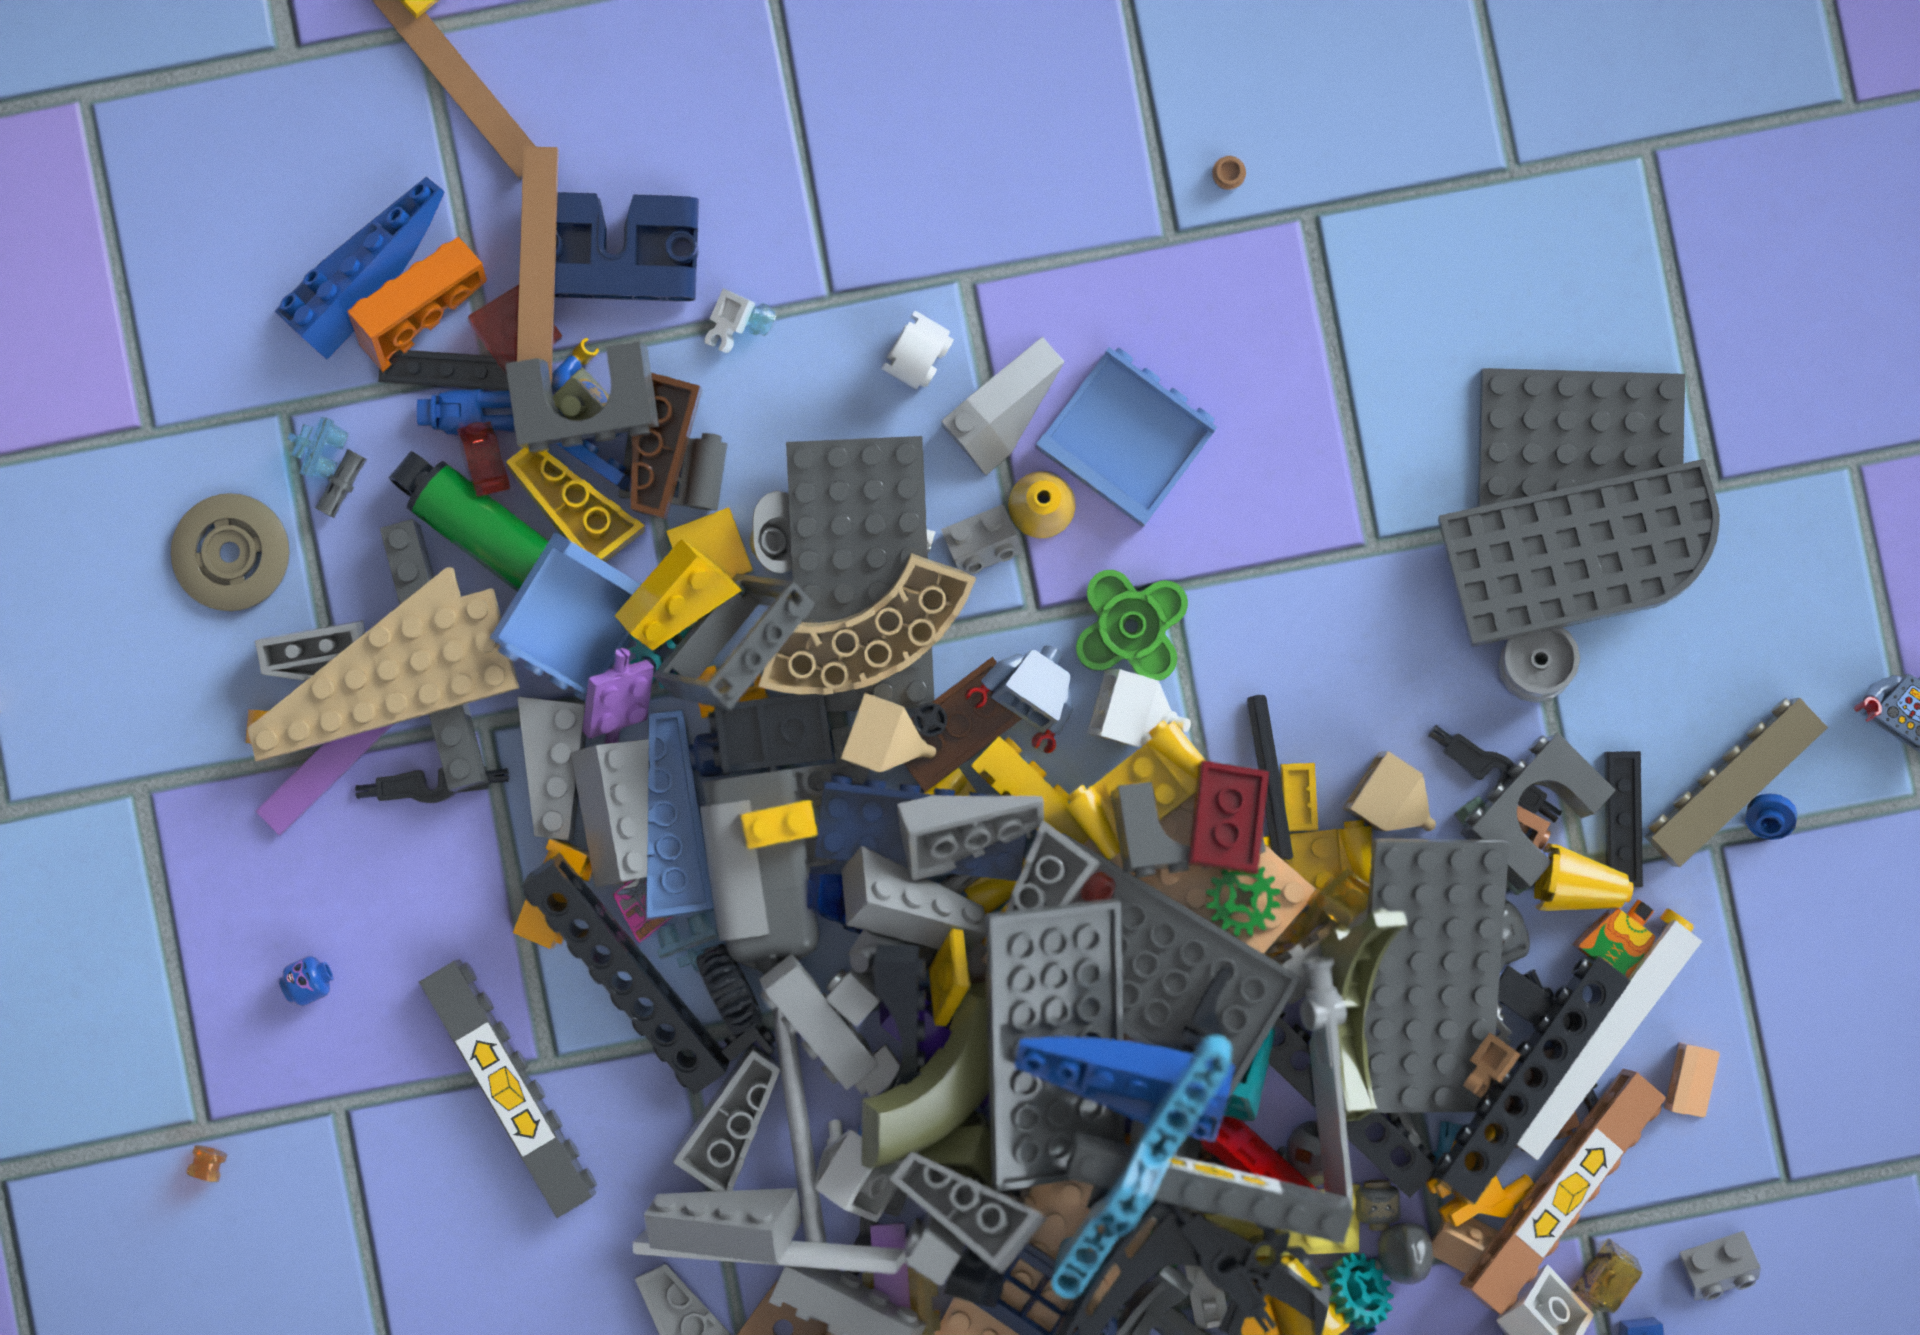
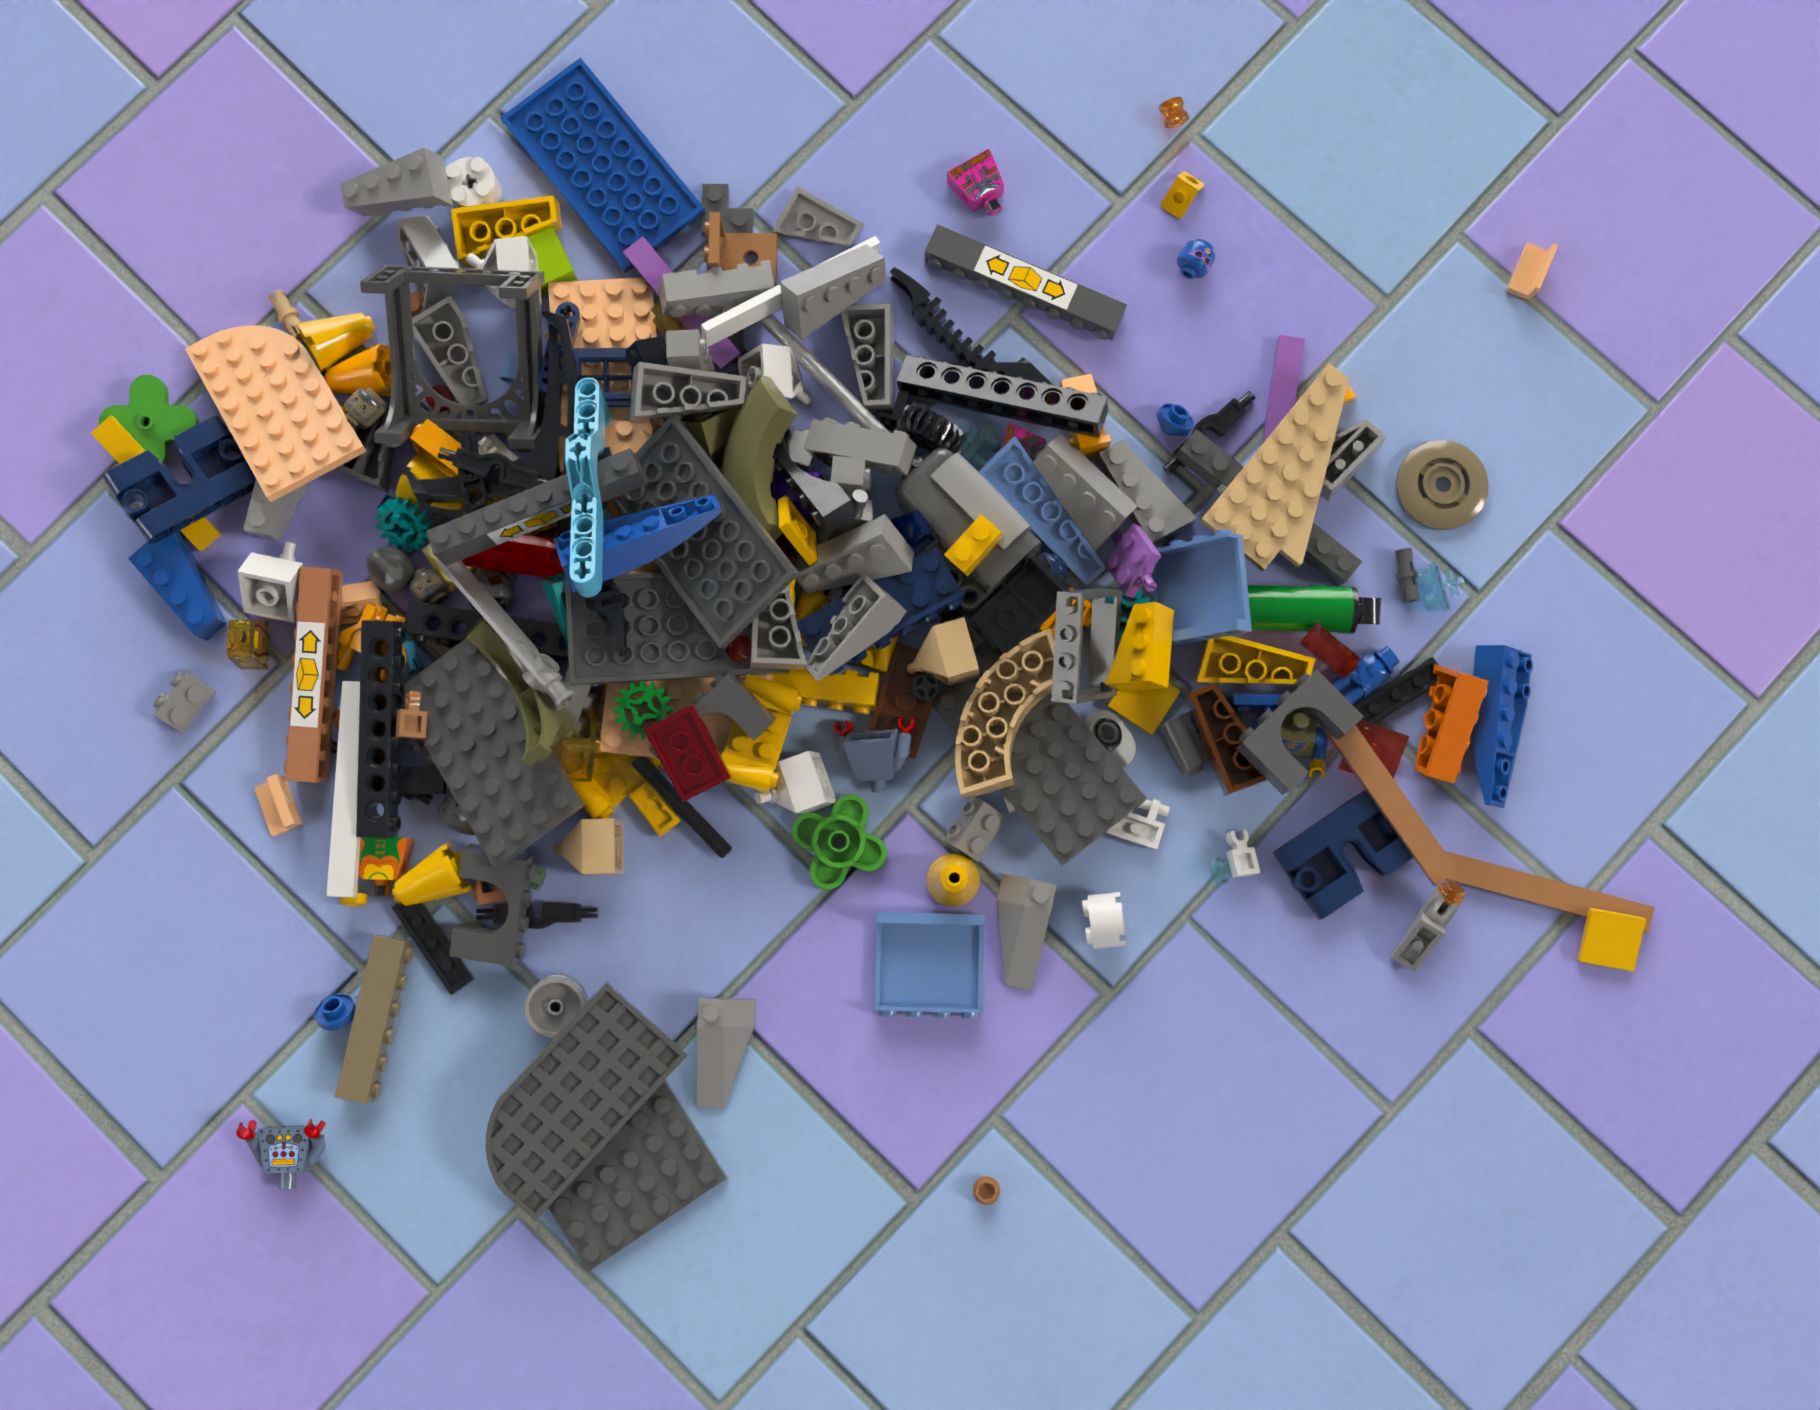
camera: 145 degrees right, 5 degrees down
none -> light grey wedge [697,998,756,1108]
none -> black piece [890,267,1052,400]
none -> torso [947,148,1004,216]
none -> white plate [1106,799,1170,850]
none -> blue plate [1156,403,1194,436]
none -> yellow bracket [1160,171,1205,219]
none -> light grey plate [1391,880,1465,972]

